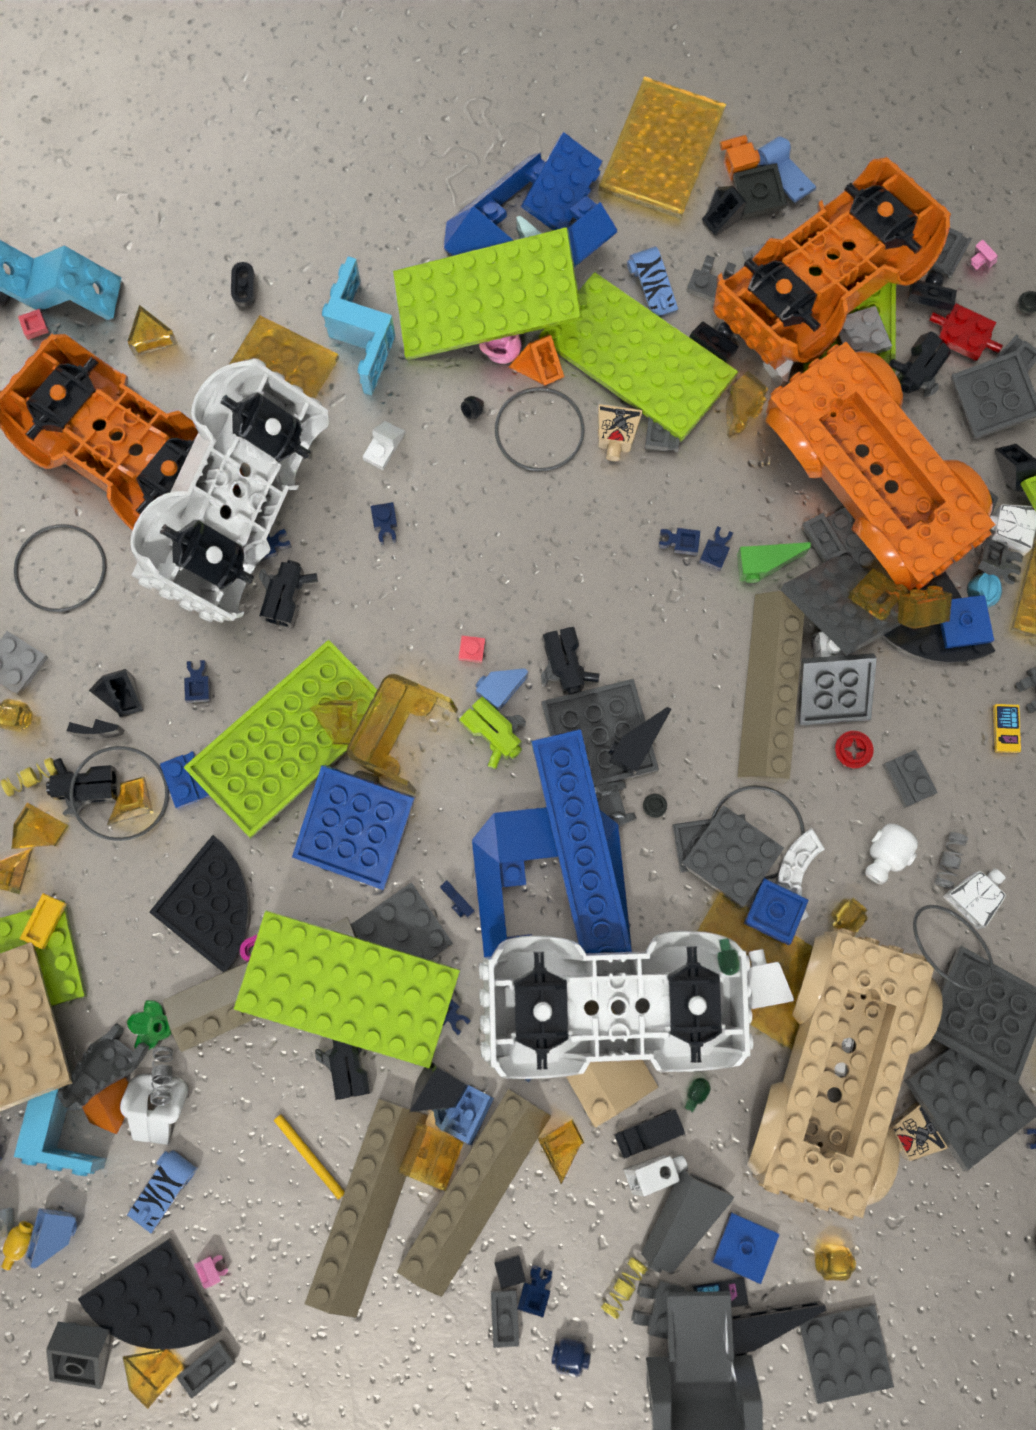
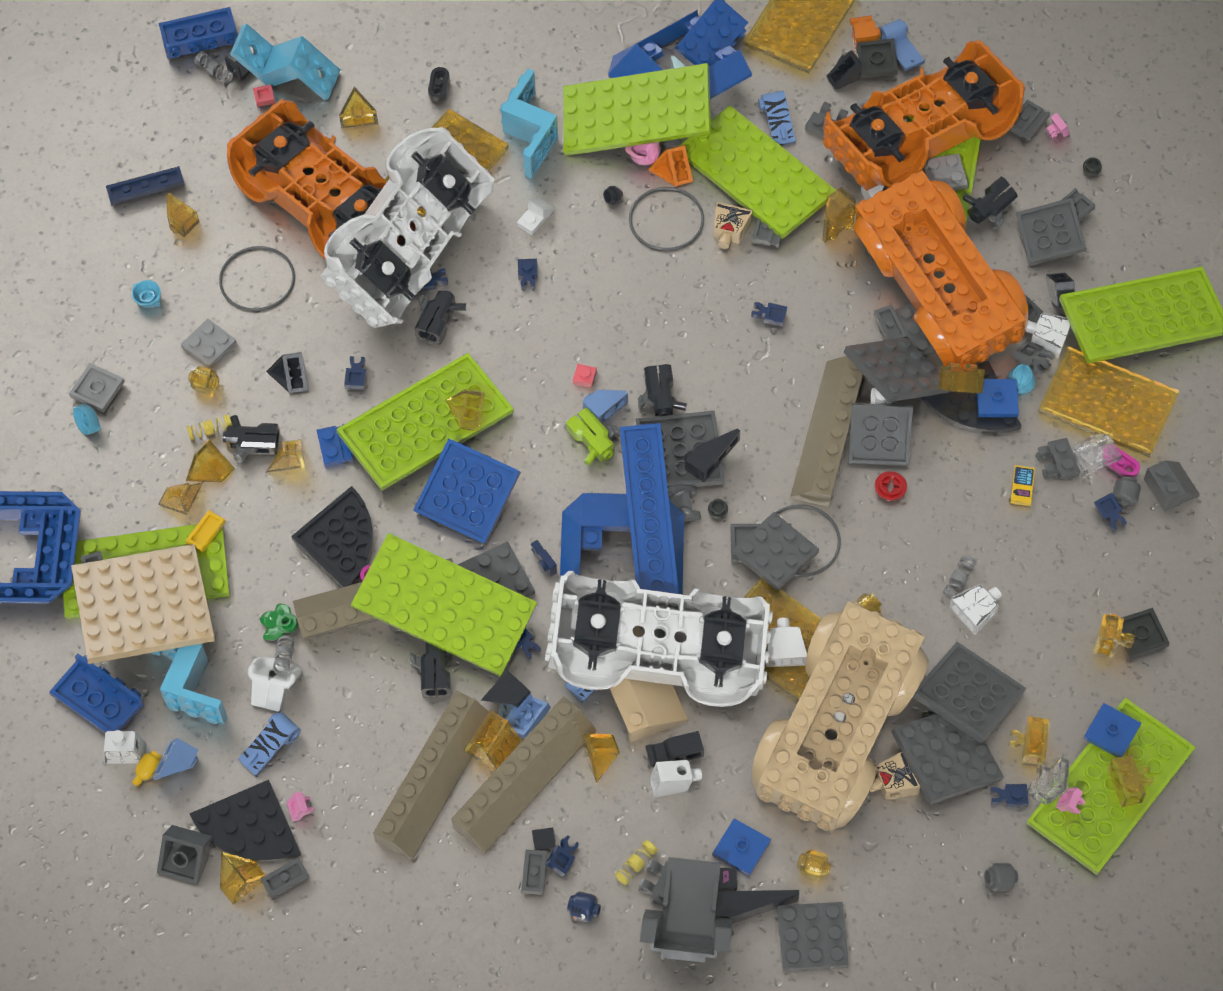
camera: 10 degrees right, 15 degrees down
dark grey animal [58,1023,149,1111] -> none
black slope [67,719,125,739] -> none
dark grey piece [69,746,169,841] -> none
orange slope [82,1077,129,1134] -> none
yellow bar [273,1114,345,1200] -> none
clear yellow windscreen [347,674,458,794] -> none
dark grey slope [641,1169,734,1273] -> none
clear green cylinder [684,1078,711,1113] -> none
black plate [689,321,739,363] -> none
dark blue plate [699,526,734,571] -> none
clear green cylinder [717,938,740,976] -> none
bright green slope [737,542,811,583] -> none
blue plate [744,878,809,945] -> none
white tile [776,828,824,922] -> none
clear yellow plate [848,568,908,620] -> none
white piece [865,824,918,885] -> none
dark grey plate [883,749,938,808] -> none
black plate [908,271,957,312] -> none
dark grey piece [913,905,994,991] -> none
red plate [929,303,1003,361] -> none

